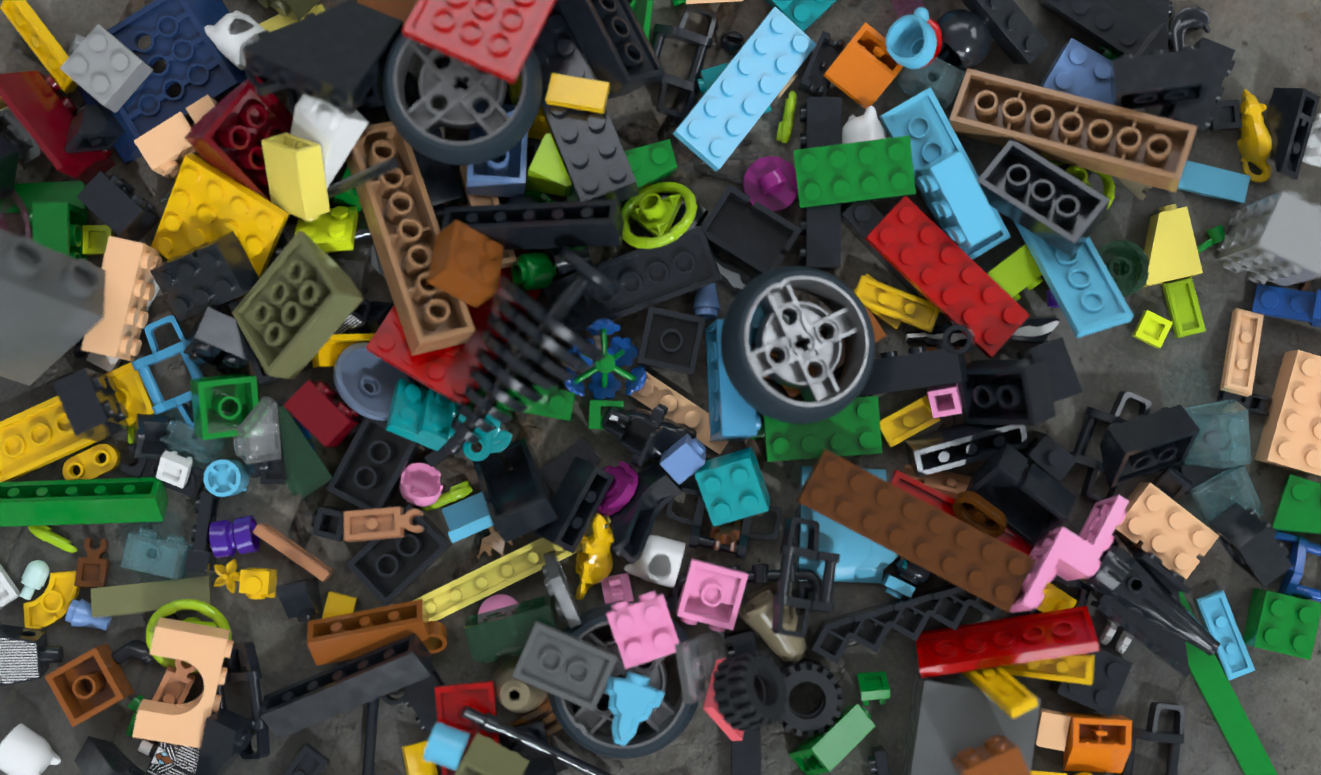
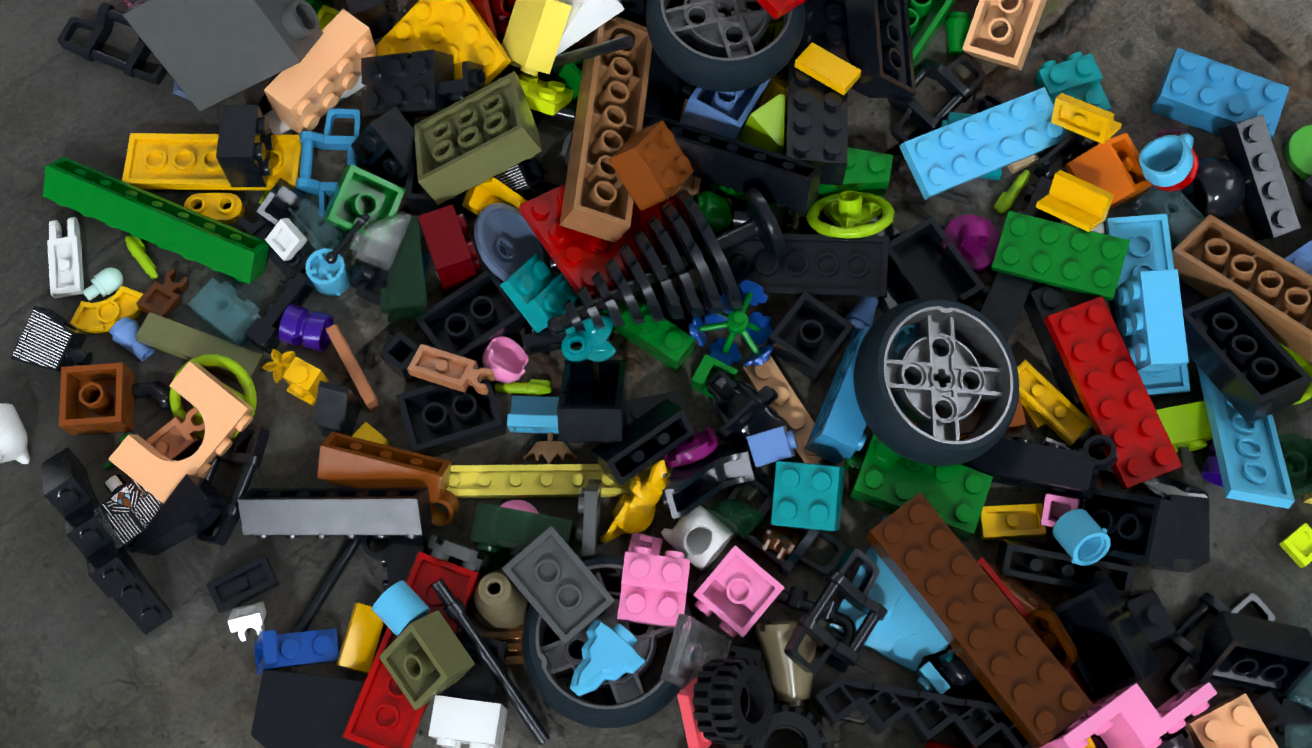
camera: 30 degrees right, 15 degrees down
none -> black hinge [325,213,370,264]
none -> dark grey plate [427,534,491,572]
none -> black bracket [437,61,485,102]
none -> clear green brick [707,499,765,539]
none -> yellow panel [1036,170,1114,232]
none -> yellow panel [1051,93,1122,144]
none -> medium azure piece [1053,509,1111,566]

